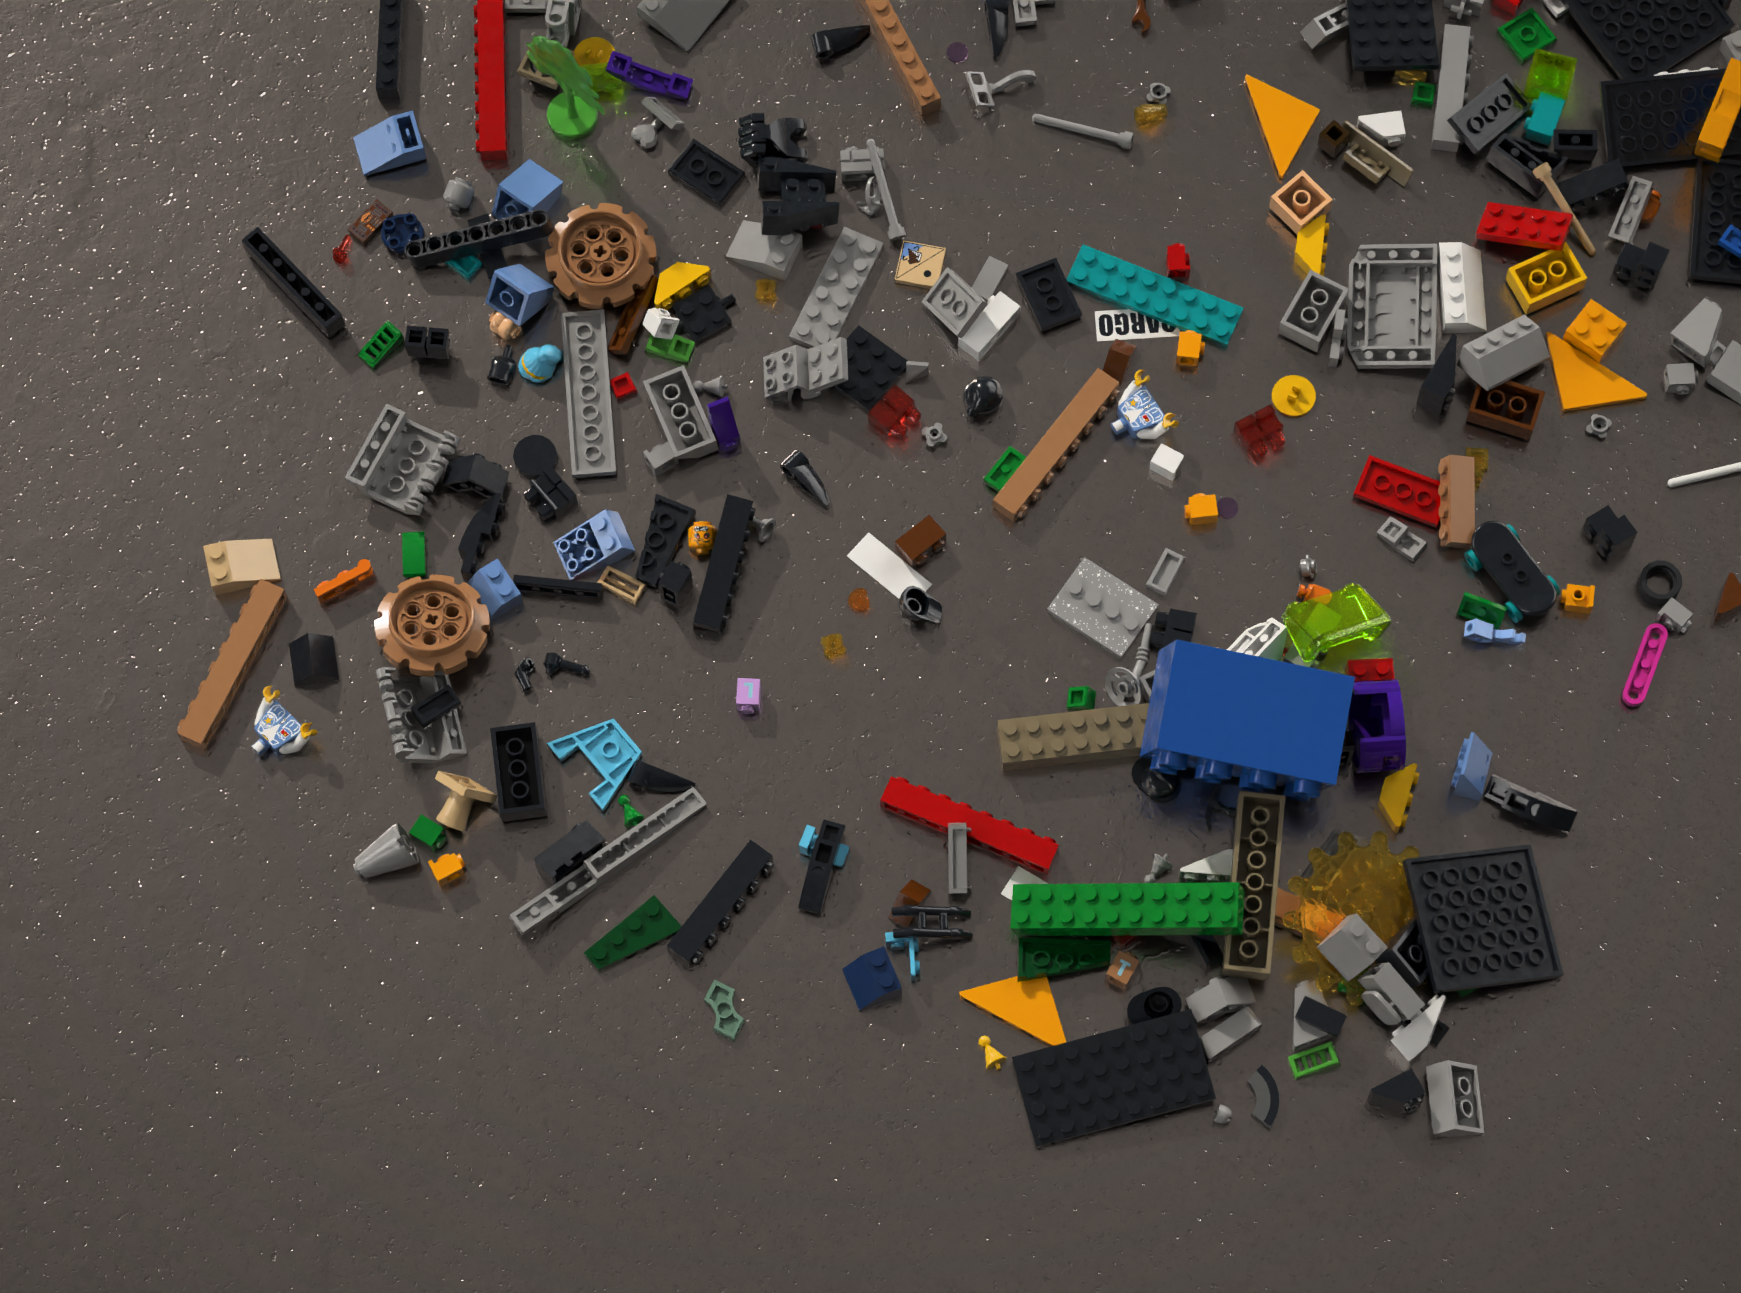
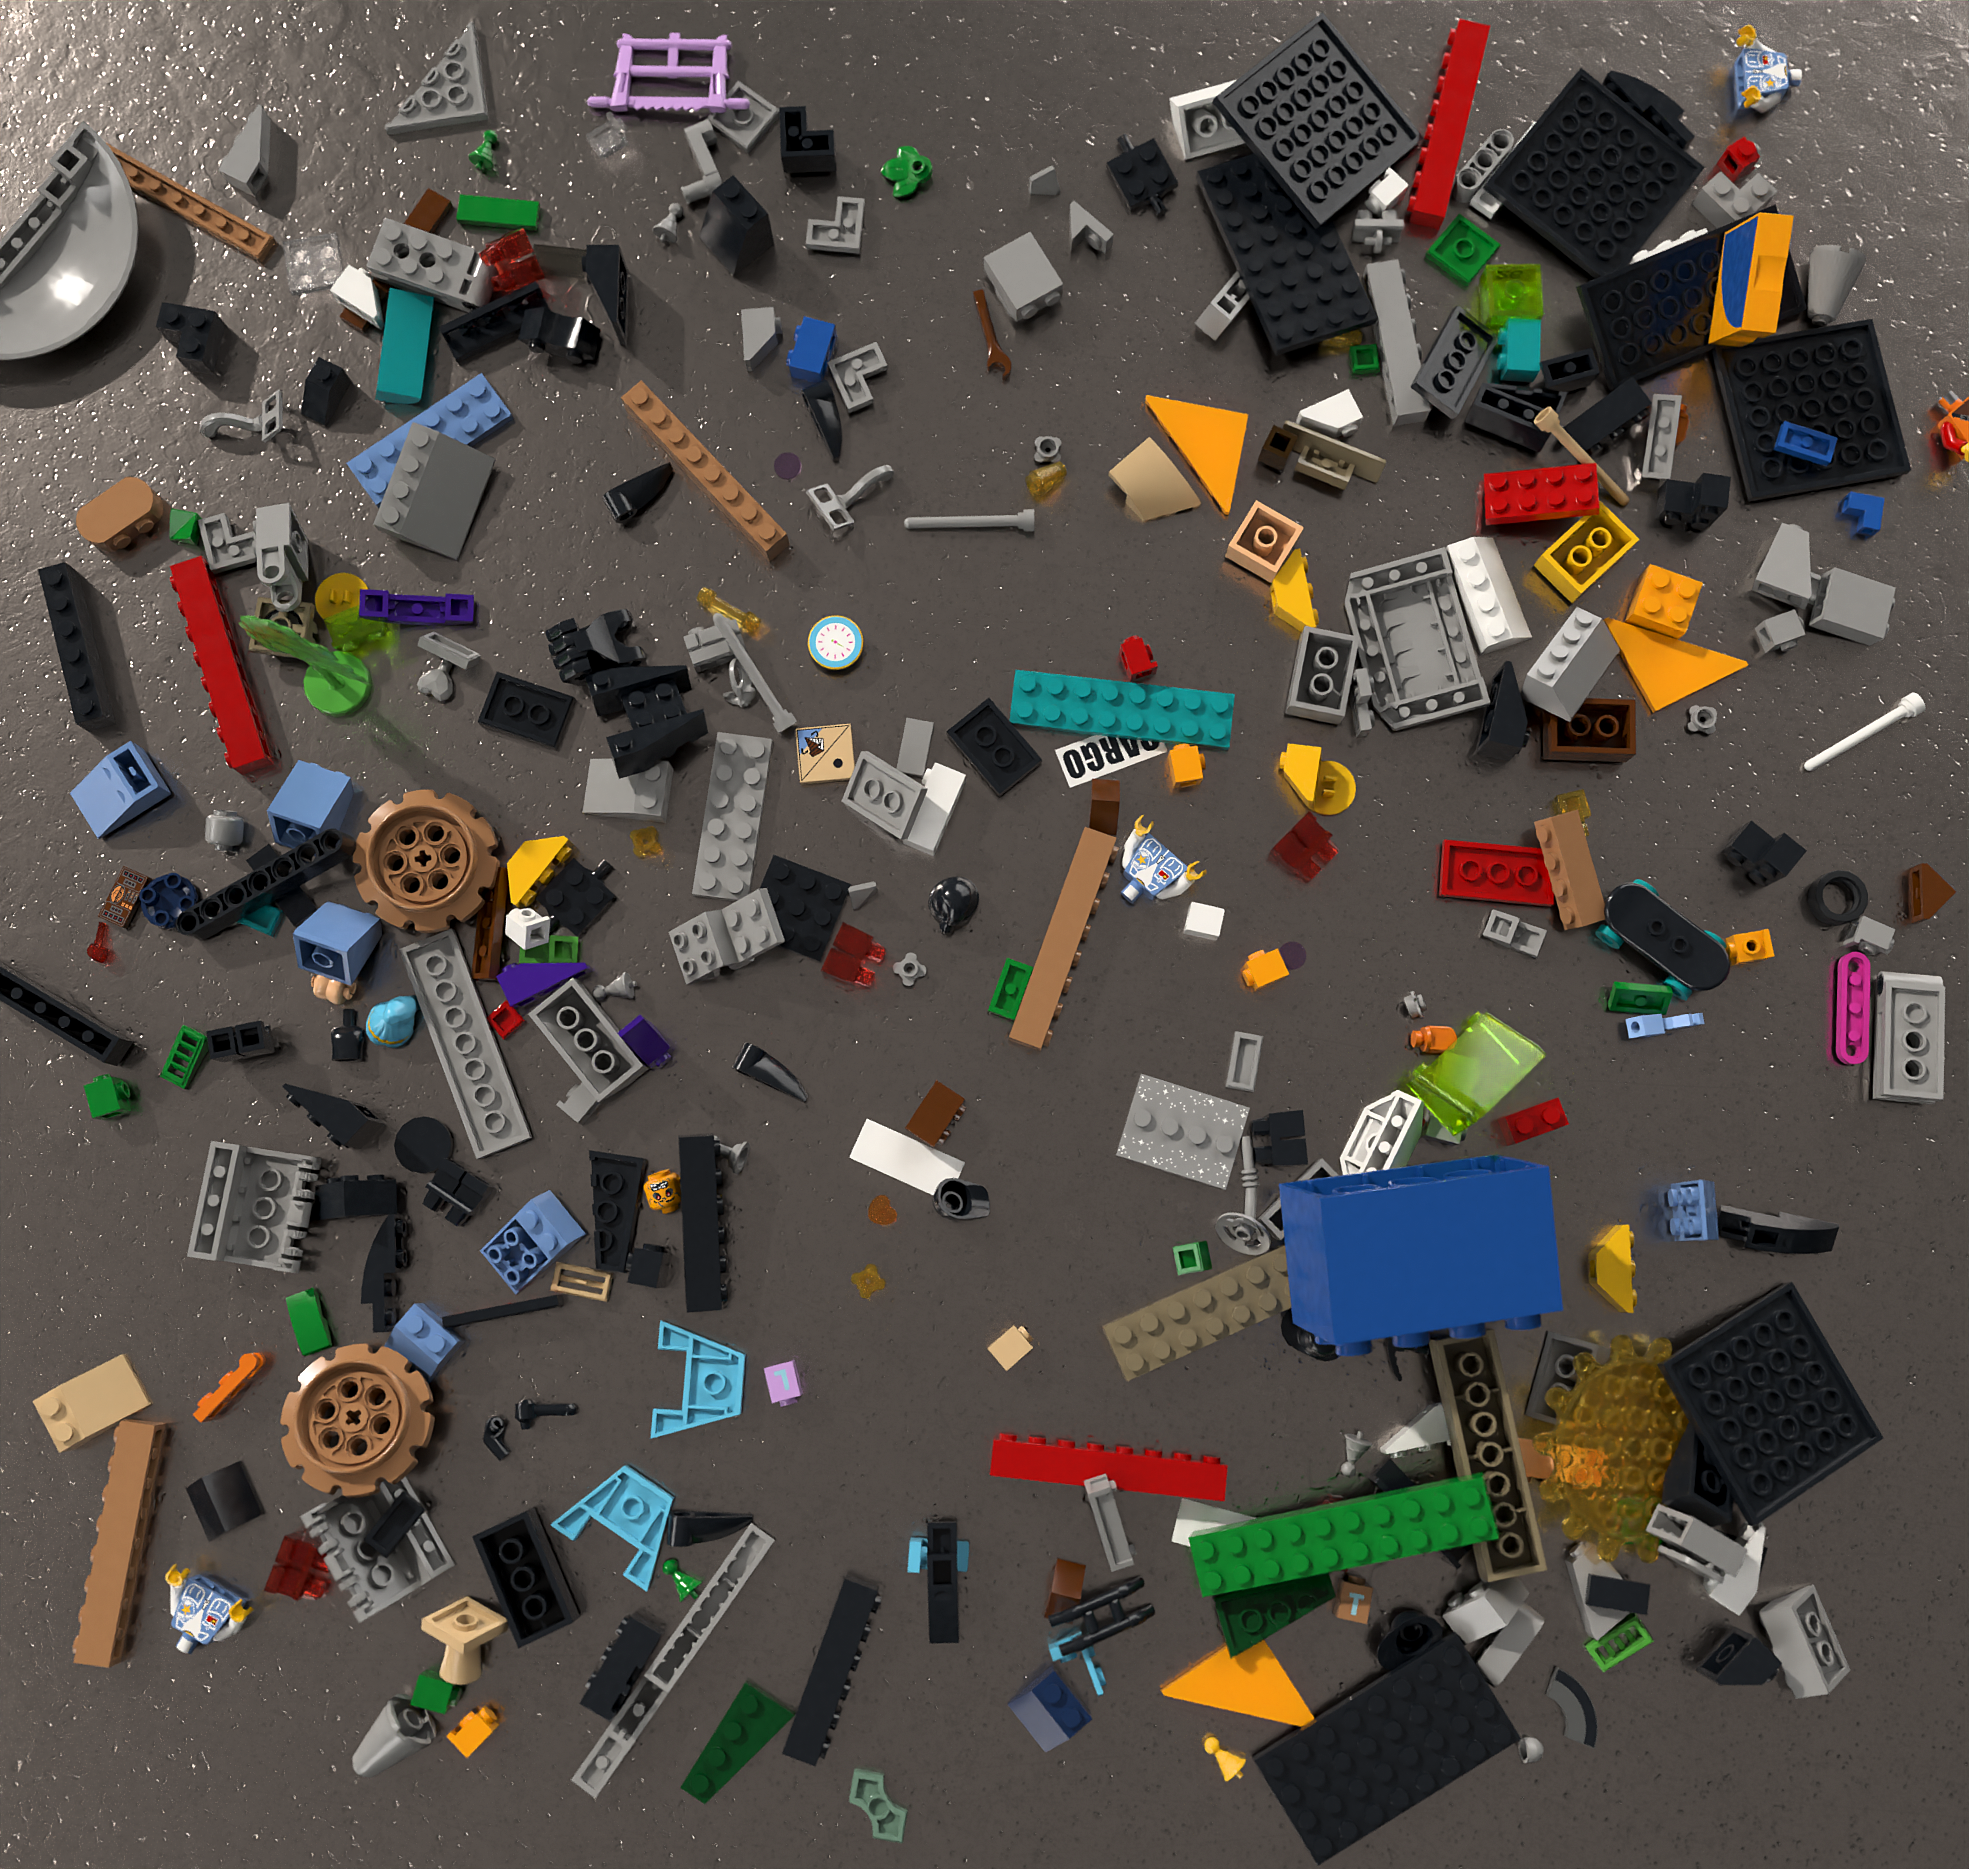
camera: 20 degrees left, 10 degrees up
light grey slope [1316,913,1388,981] -> none
dark purple piece [1348,679,1406,773] -> none
none -> green brick [84,1074,131,1120]
none -> clear red hips [264,1532,330,1601]
none -> black slope [282,1084,384,1149]
none -> dark purple slope [496,963,593,1010]
none -> medium azure wing [651,1320,746,1439]
none -> clear yellow bar [696,587,761,633]
none -> piece [808,616,863,670]
none -> tan brick [987,1325,1033,1371]
none -> tan slope [1109,437,1201,522]
none -> yellow slope [1280,743,1322,809]
none -> light grey hinge [1873,971,1945,1104]

